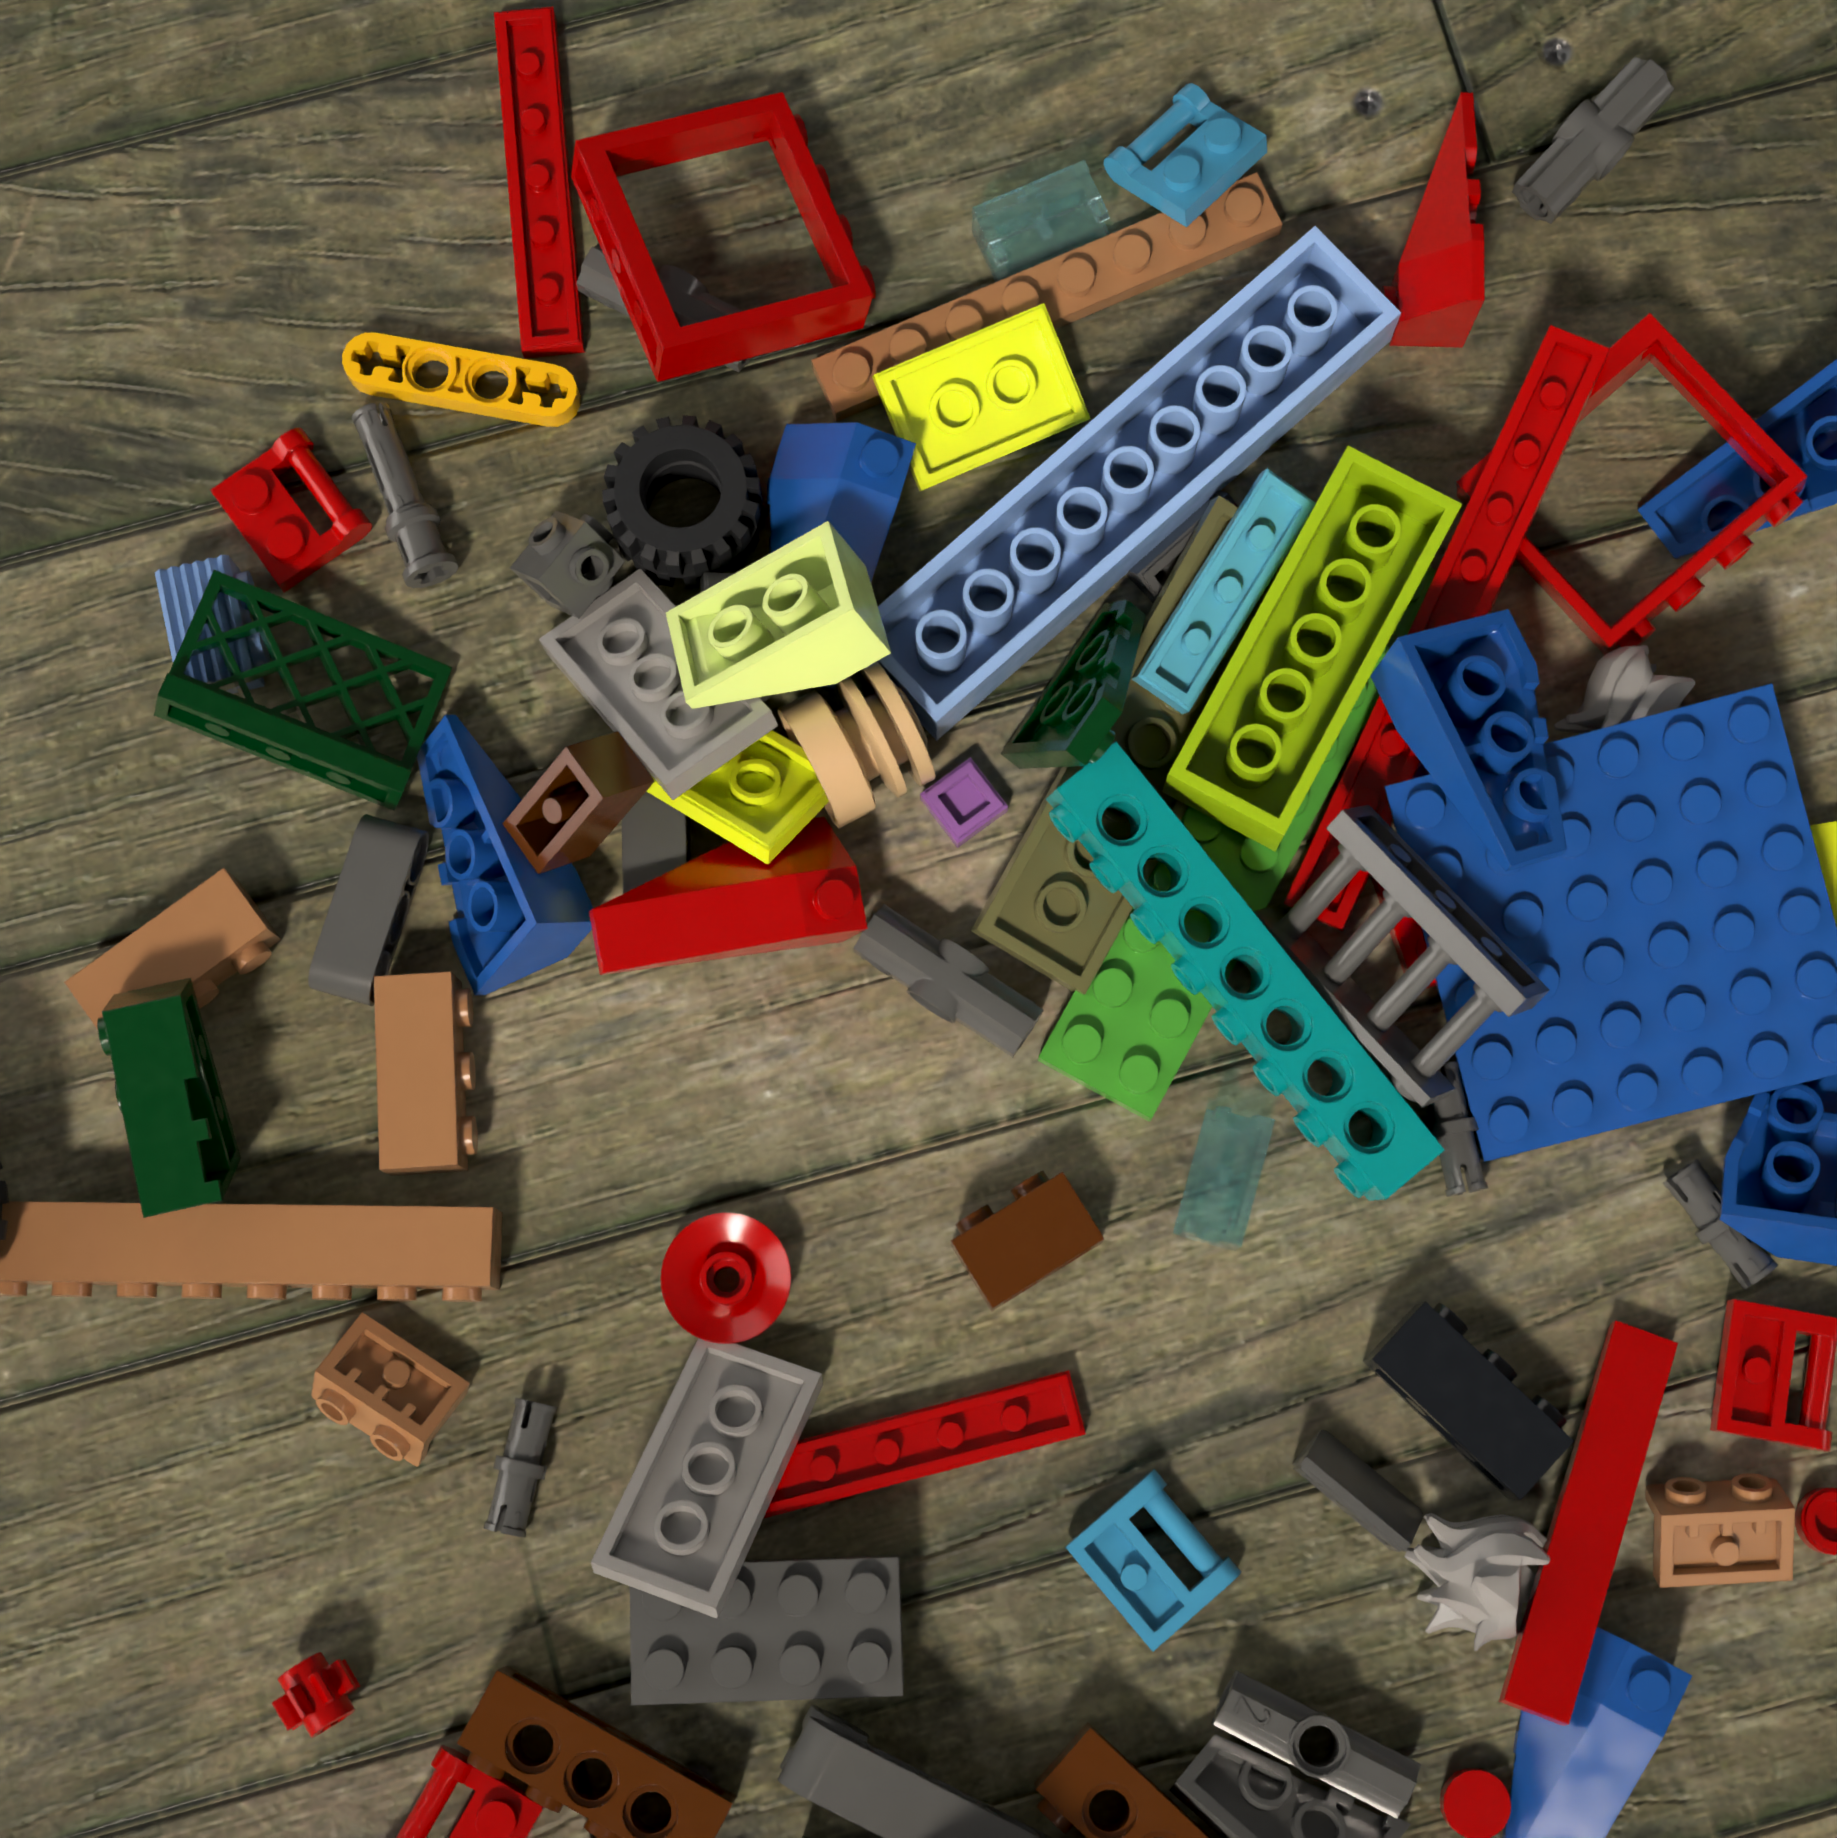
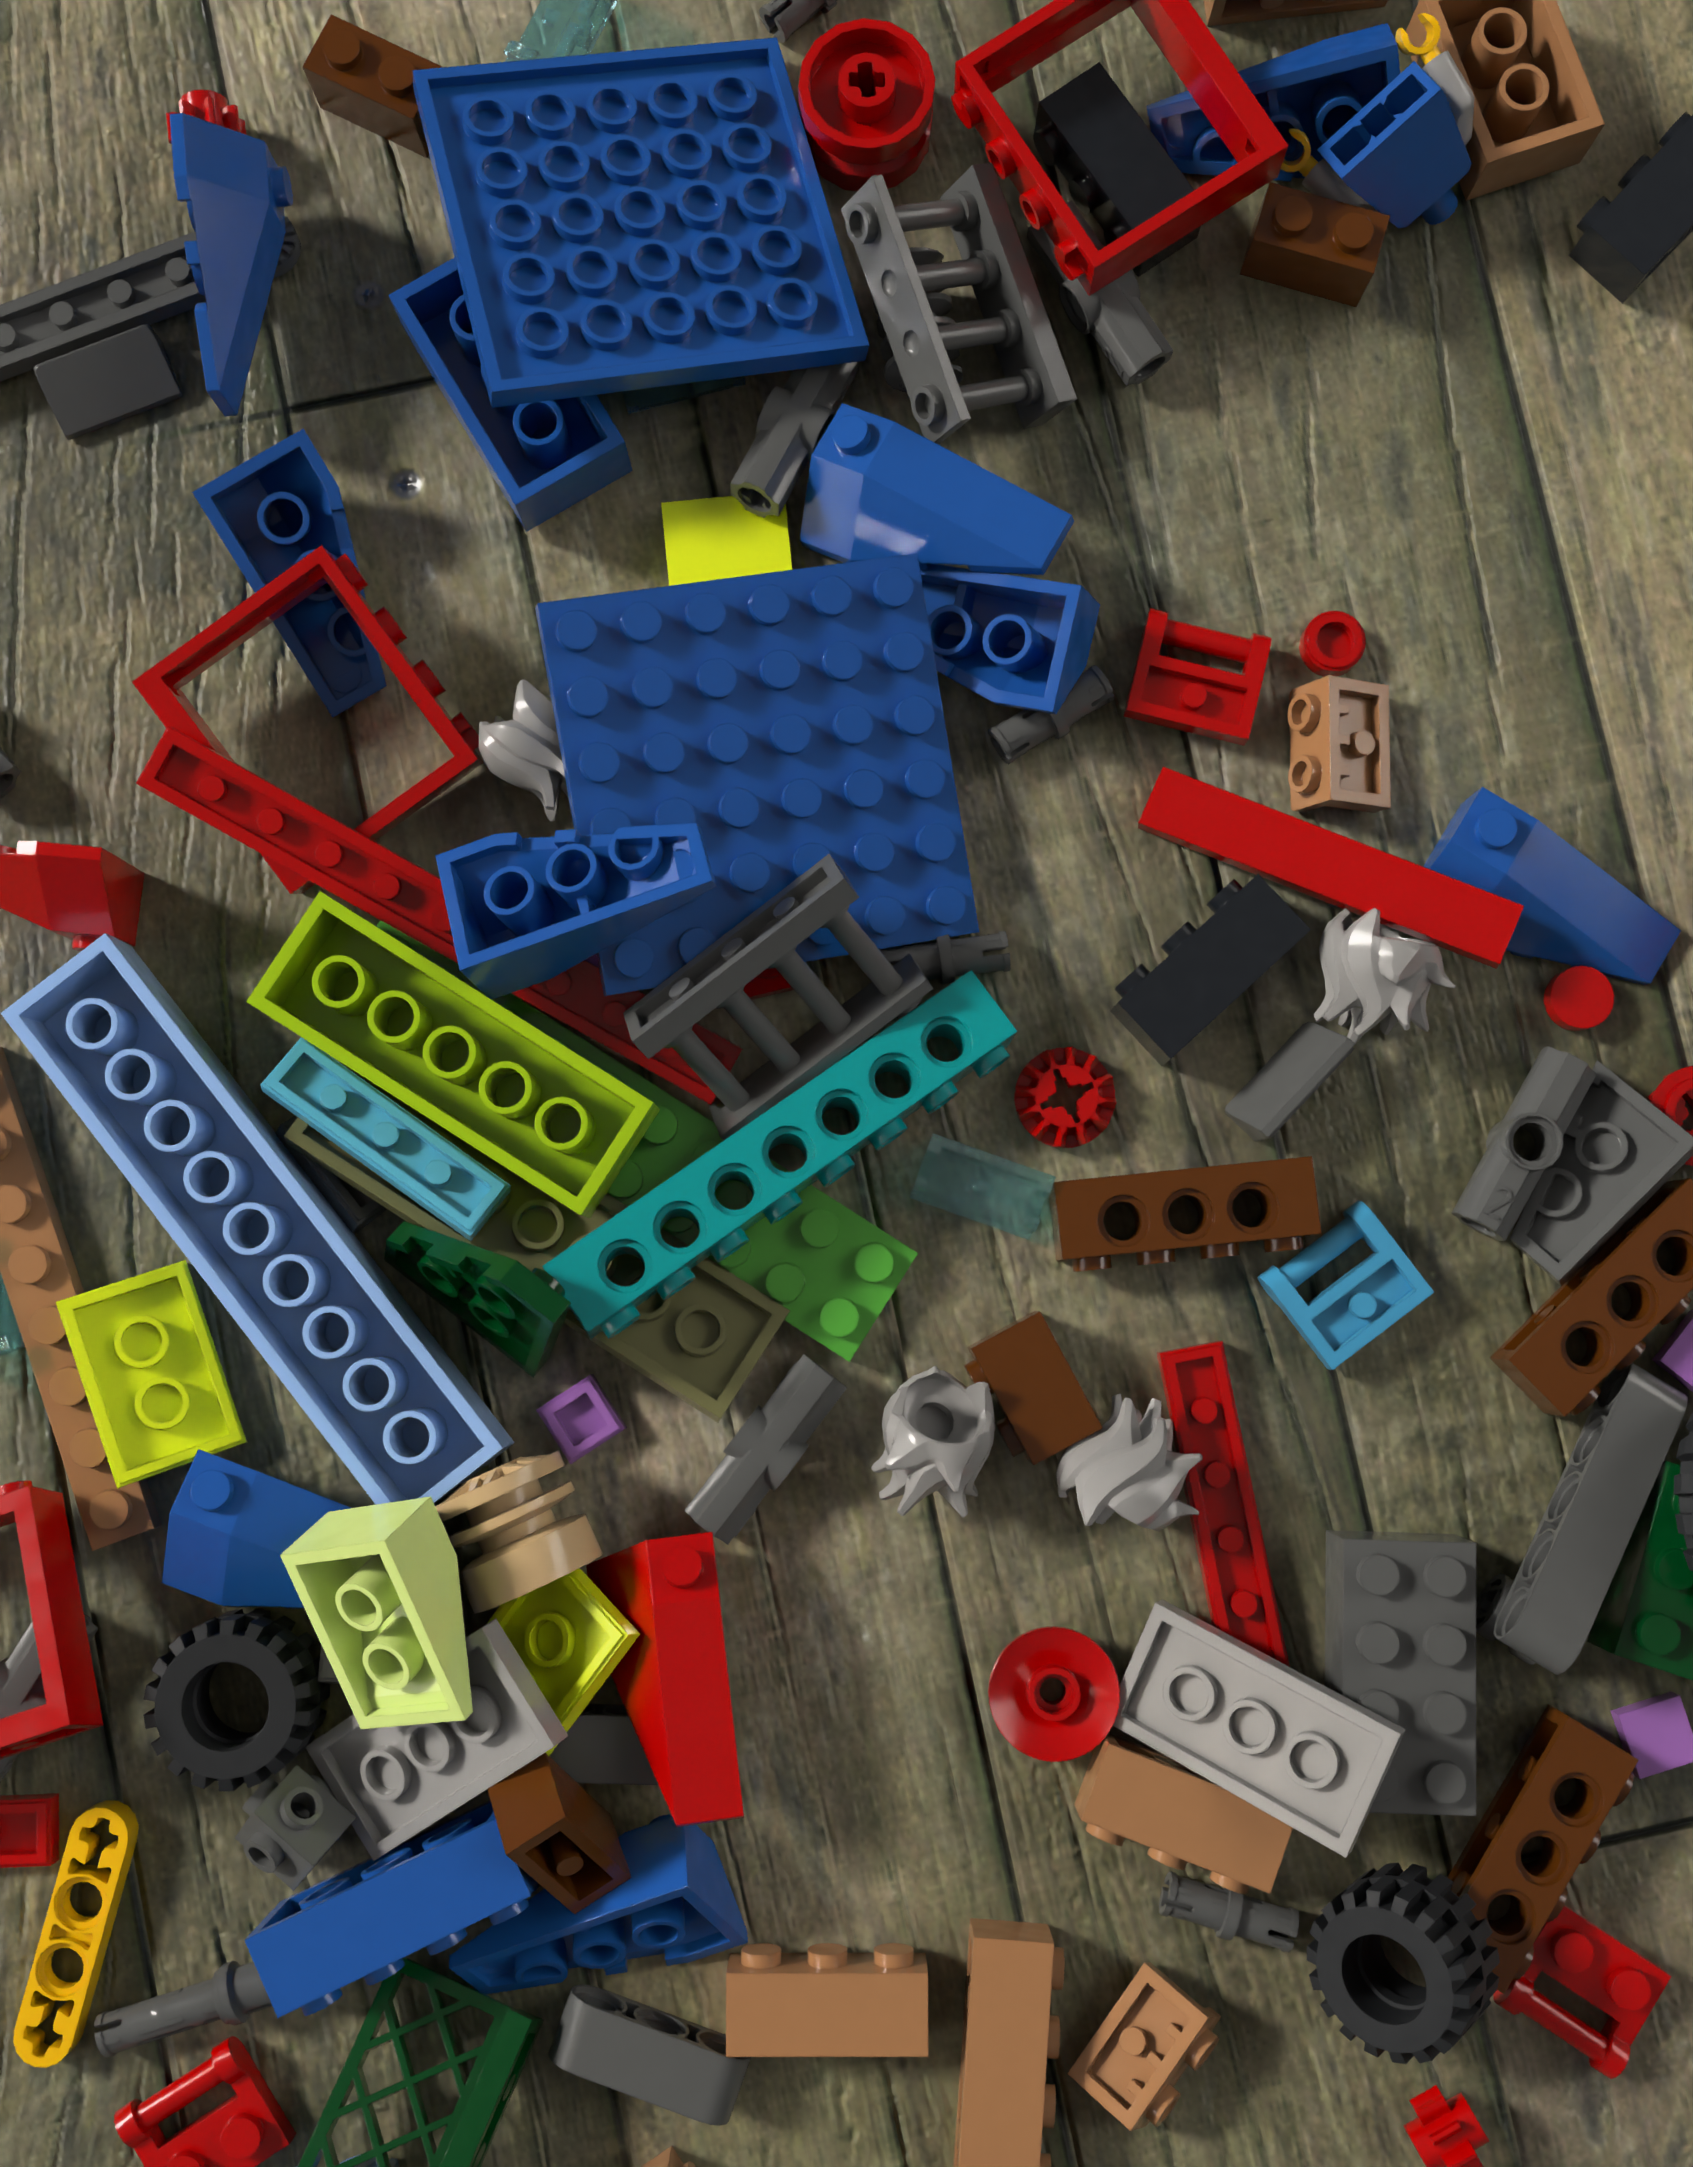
camera: 90 degrees left, 5 degrees up
none -> blue brick [244,1800,539,2018]
none -> light grey hair [871,1366,995,1518]
none -> red gear [1014,1046,1117,1148]
none -> reddish brown brick [1048,1156,1322,1272]
none -> light grey hair [1056,1394,1203,1532]
none -> medium nougat brick [1074,1733,1293,1894]
none -> black tyre [1307,1862,1500,2064]

